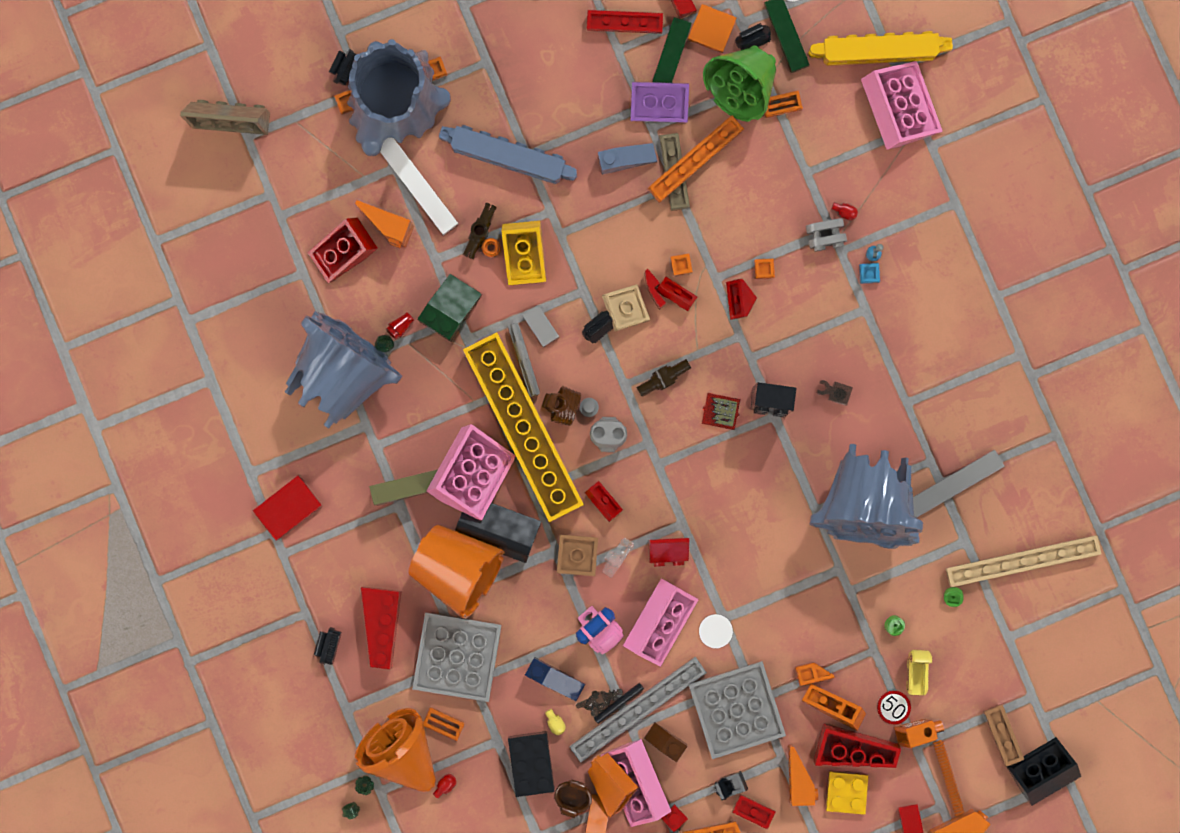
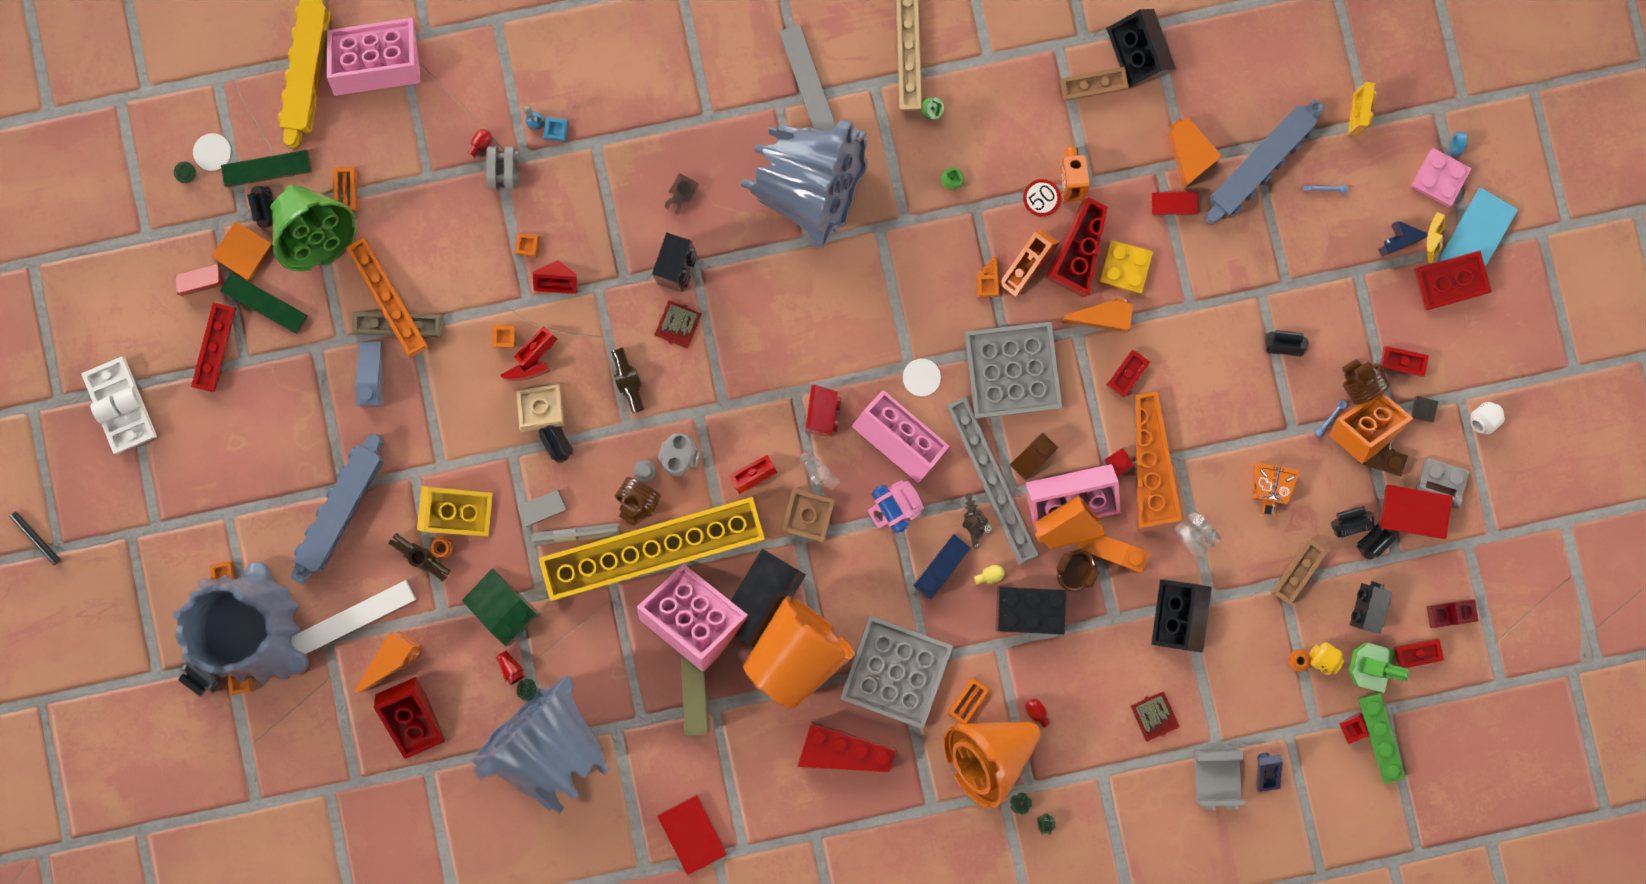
camera: 80 degrees left, 0 degrees up
dark tan slope [180,100,270,135] -> none
black piece [314,627,342,665] -> none
black bar [594,682,644,724] -> none
medium lavender plate [631,82,689,122] -> none
black bracket [715,771,748,801] -> none
light yellow animal [906,650,932,695] -> none
orange piece [932,740,965,816] -> none

